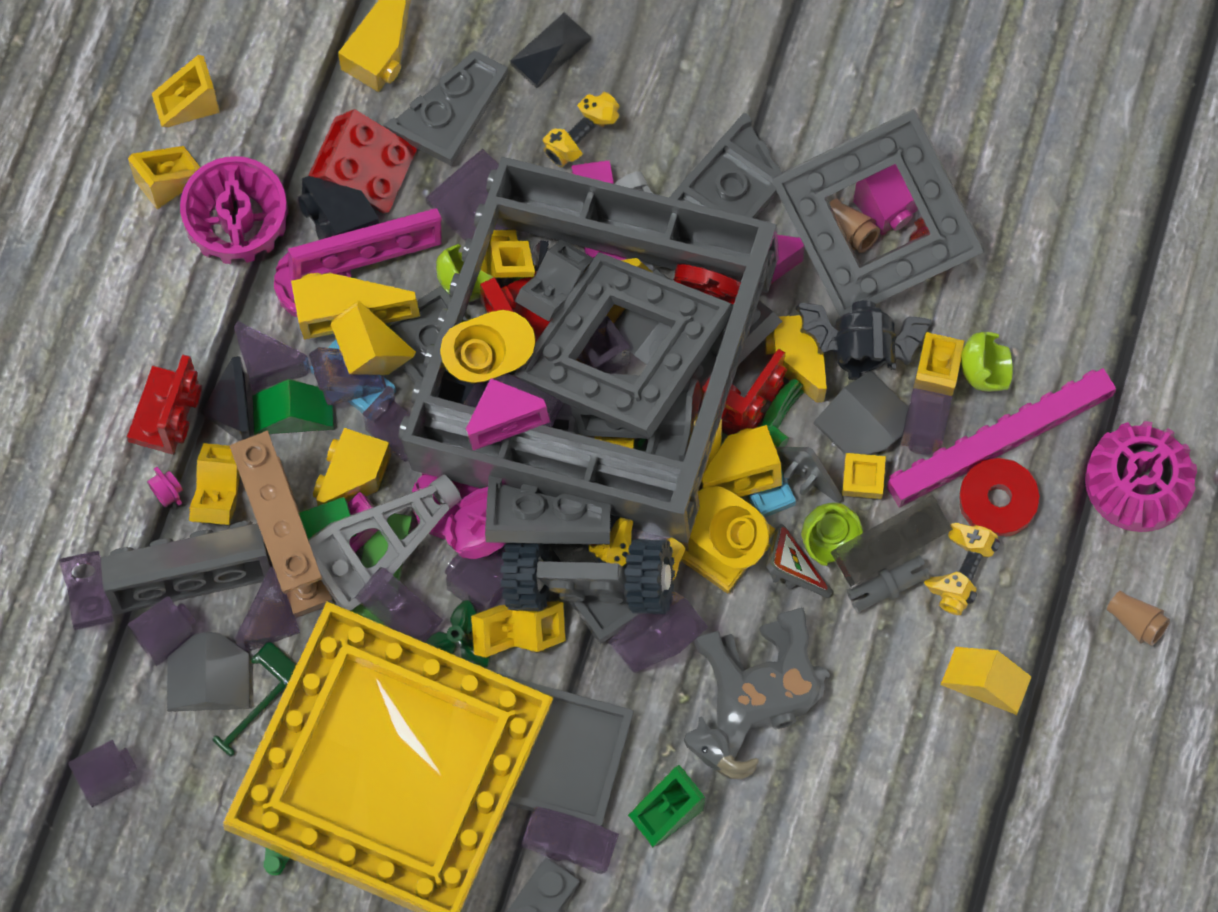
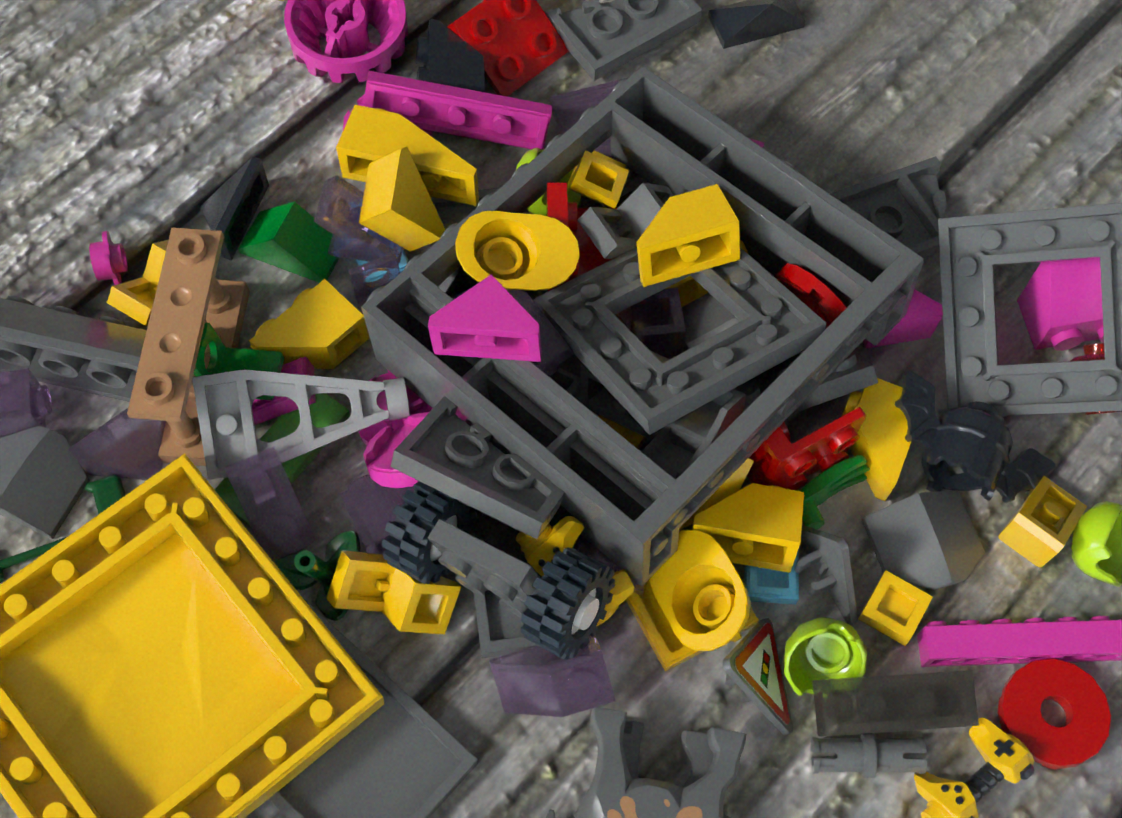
camera: 25 degrees right, 5 degrees down
red bracket [127,354,202,455] -> none
clear purple slope [234,321,310,391] -> none
yellow piece [542,92,620,167] -> none
medium nougat cone [829,199,880,253] -> none
clear purple brick [901,388,952,455] -> none
none -> yellow slope [636,184,740,287]

